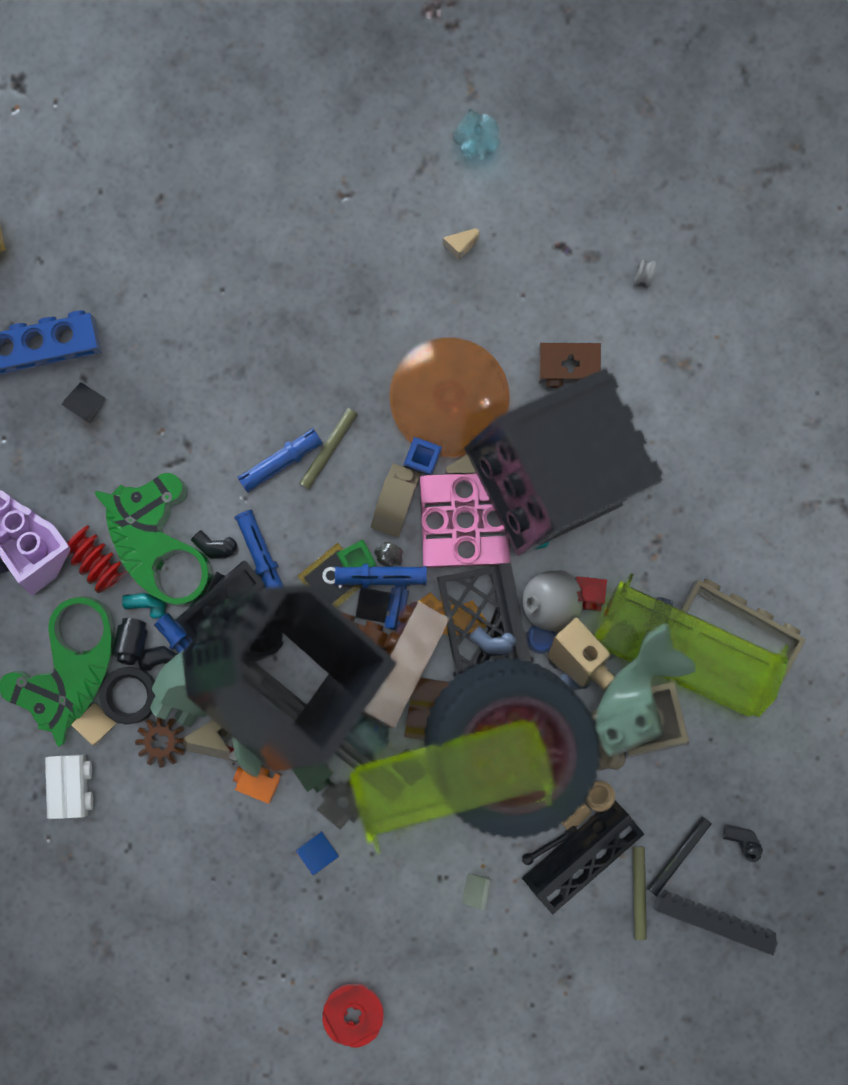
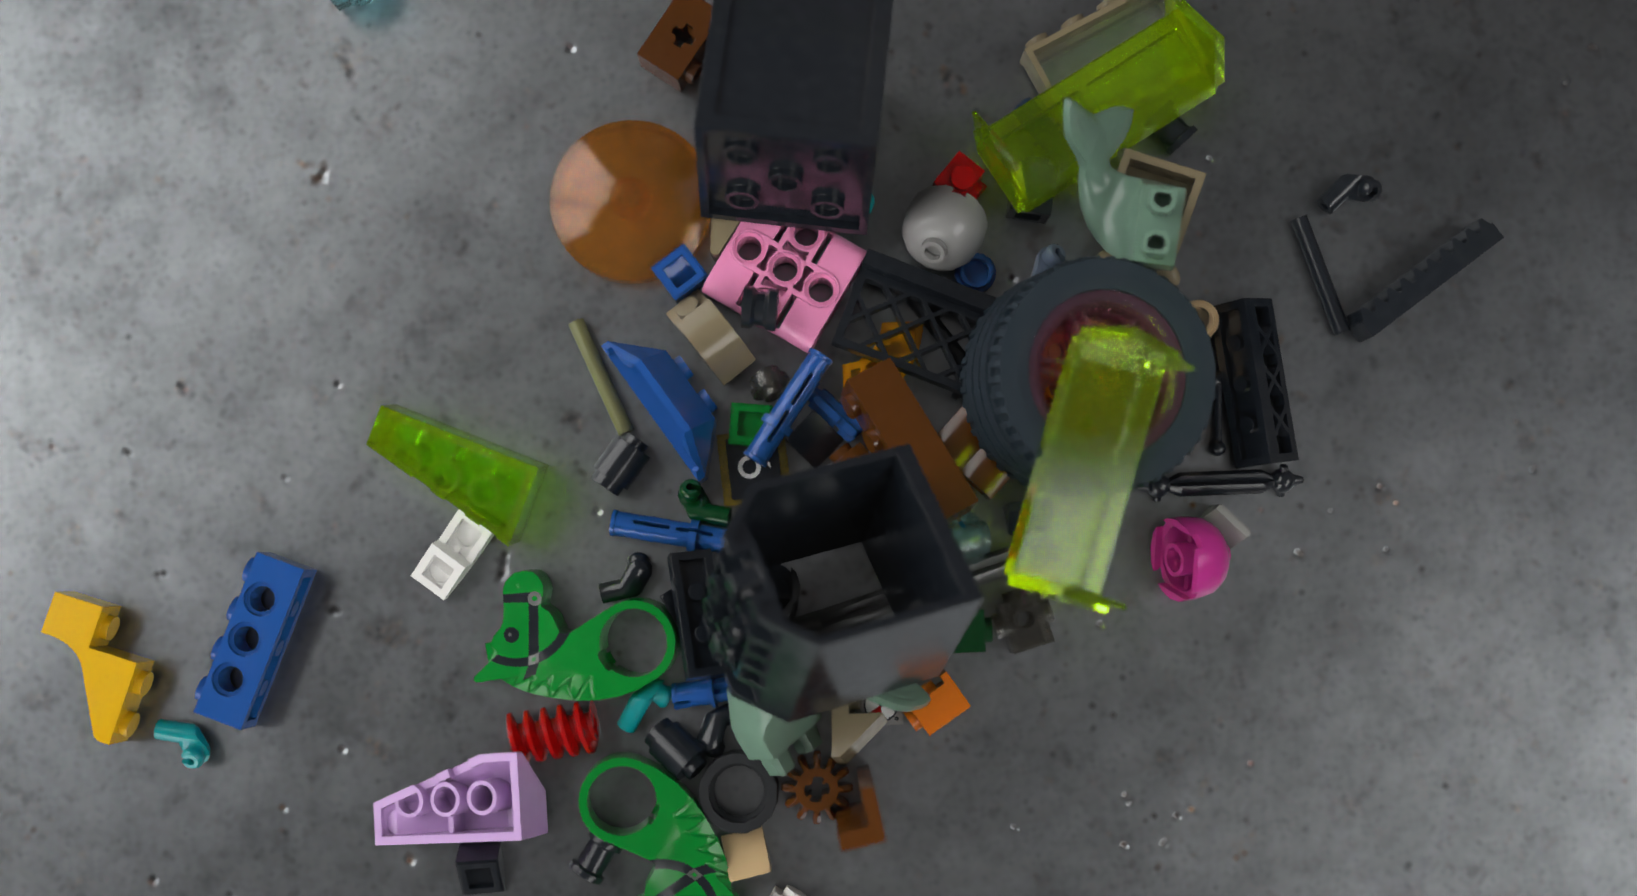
camera: 55 degrees left, 0 degrees up
black slope [61,382,106,423] -> none
blue pin [238,428,323,493] -> none
blue slope [296,831,339,876] -> none
red plate [322,983,384,1048] -> none
tan slope [443,228,480,259] -> none
sand blue arm [469,627,517,655] -> none
tan torso [547,617,615,690] -> none
olive bar [633,846,647,940] -> none
none -> clear neon green wedge [366,404,549,547]
none -> white slope [411,504,499,600]
none -> black bush [569,832,623,885]
none -> black brick [591,432,650,496]
none -> blue wedge [601,341,718,484]
none -> dark green arm [678,479,732,528]
none -> black wheel [741,286,779,331]
none -> reddish brown fence [835,764,887,852]
none -> black wheel [1137,464,1304,502]
none -> black bush [1142,100,1198,155]
none -> dark pink cylinder [1150,516,1231,602]

